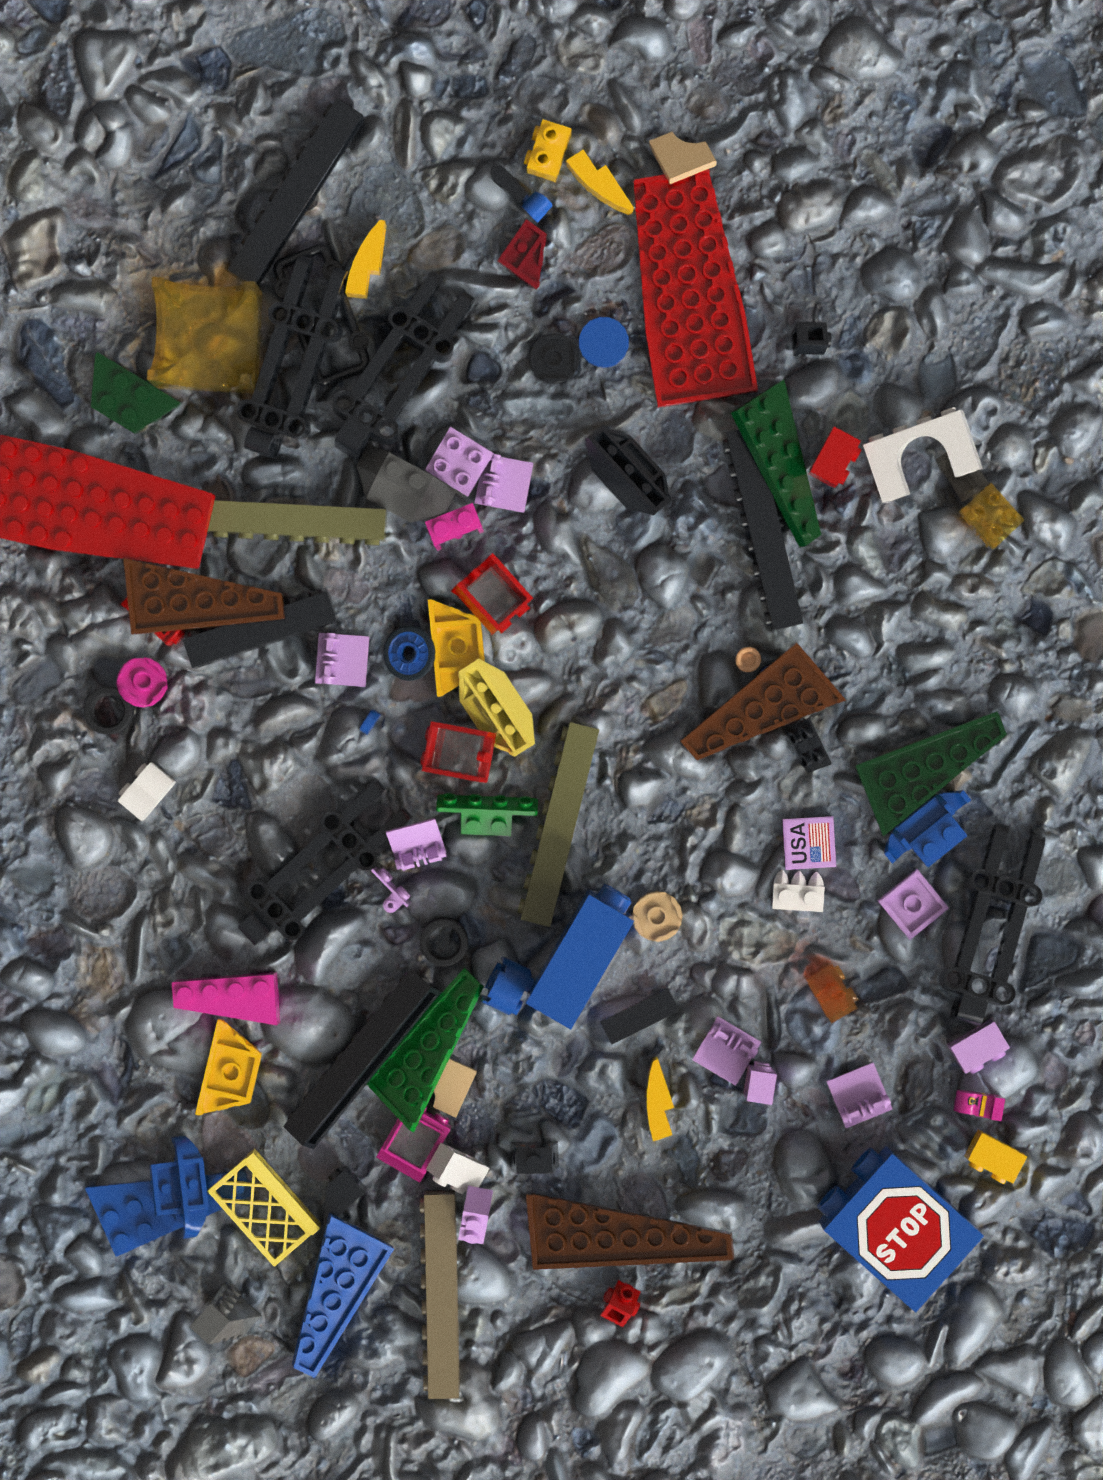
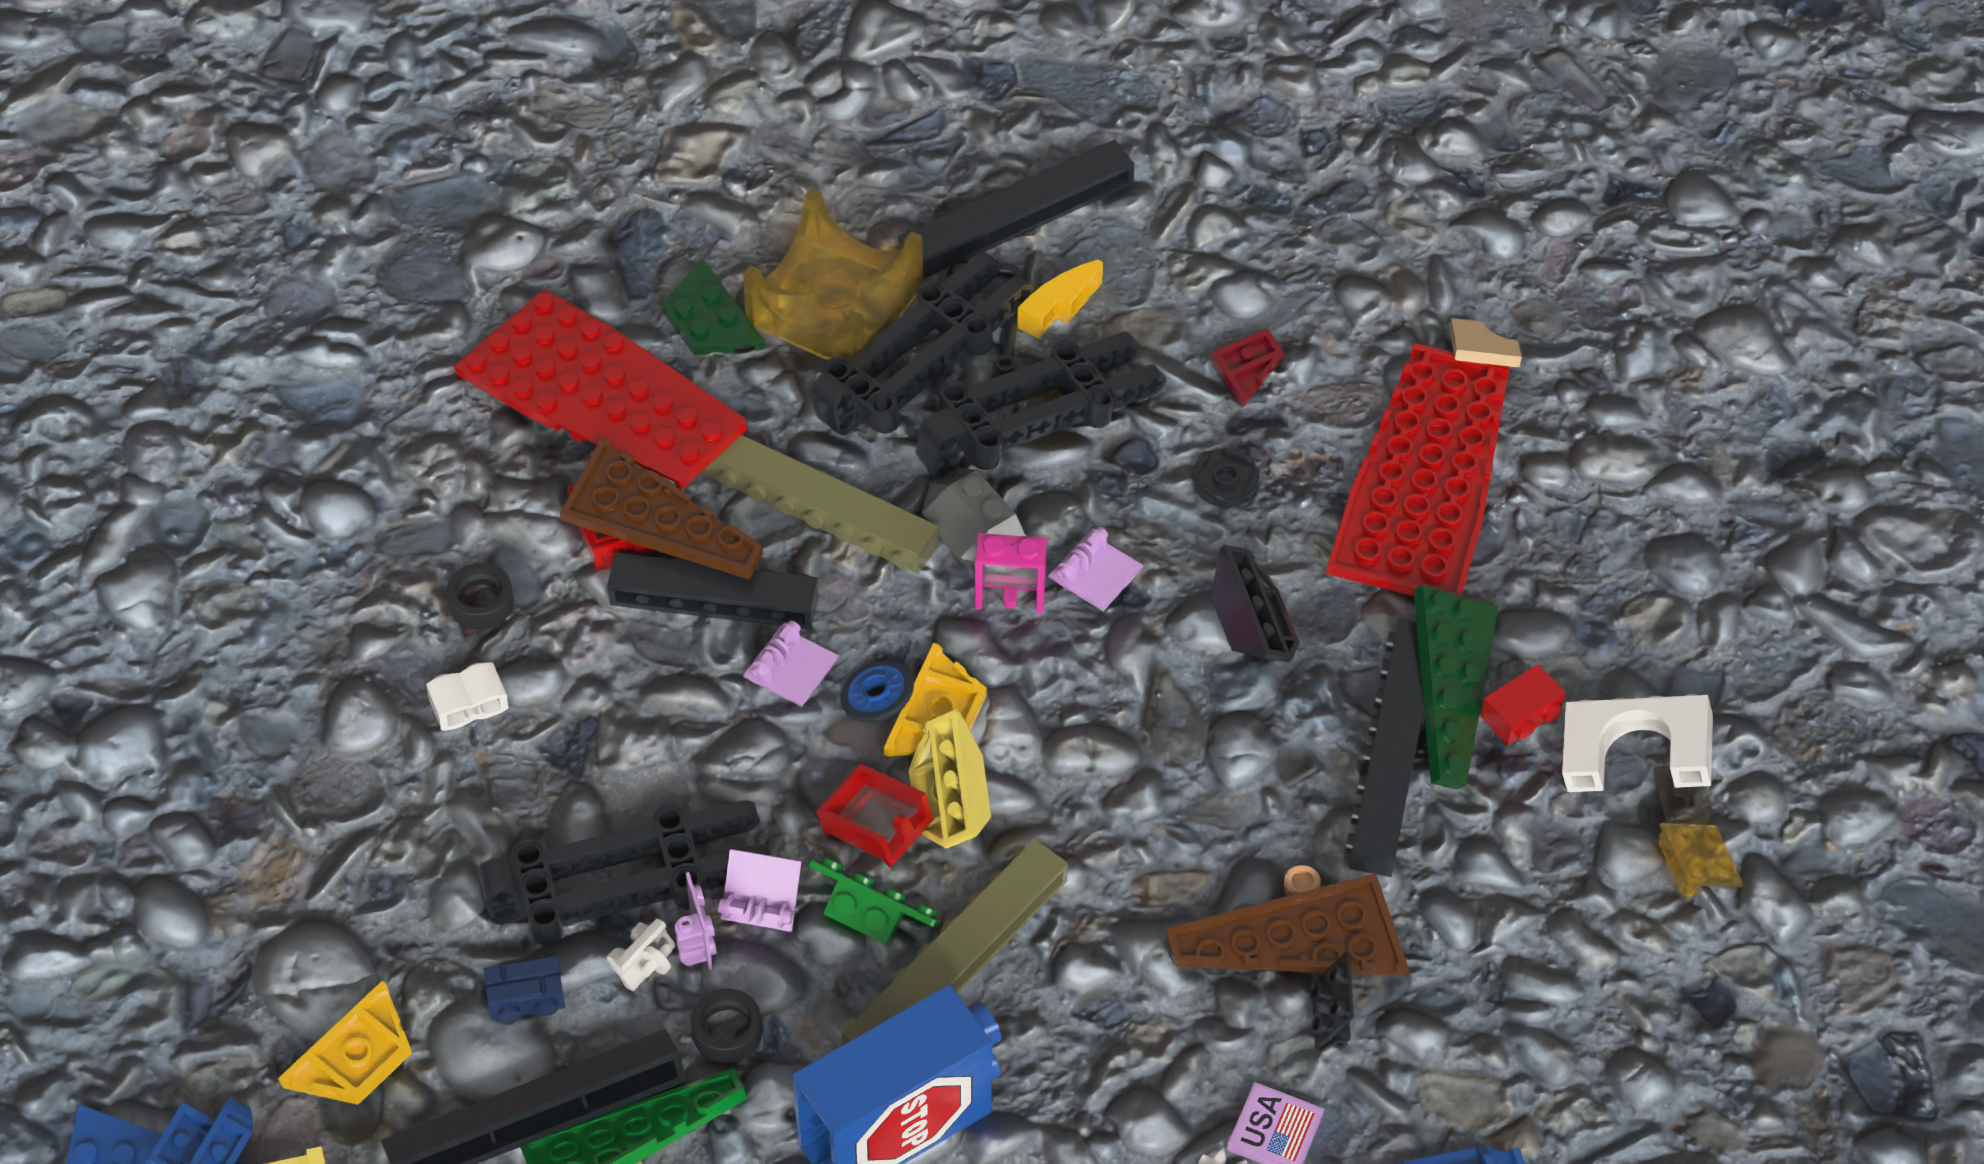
camera: 25 degrees right, 35 degrees down
dark pink tile [116,657,168,708] -> none
dark pink wedge [172,972,281,1025] -> none
blue tile [359,709,382,735] -> none
lavender hinge [425,426,494,497] -> none
window [451,553,533,636] -> none
blue brick [481,956,534,1015] -> none
piece [490,165,553,223] -> none
yellow brick [524,119,572,182] -> none
yellow slope [566,149,634,215] -> none
blue tile [579,317,629,368] -> none
tan tile [632,891,683,942] -> none
black brick [791,322,832,356] -> none
dark green wing [855,711,1007,837] -> none
none -> dark blue brick [484,956,566,1023]
none -> white hips [607,918,676,991]

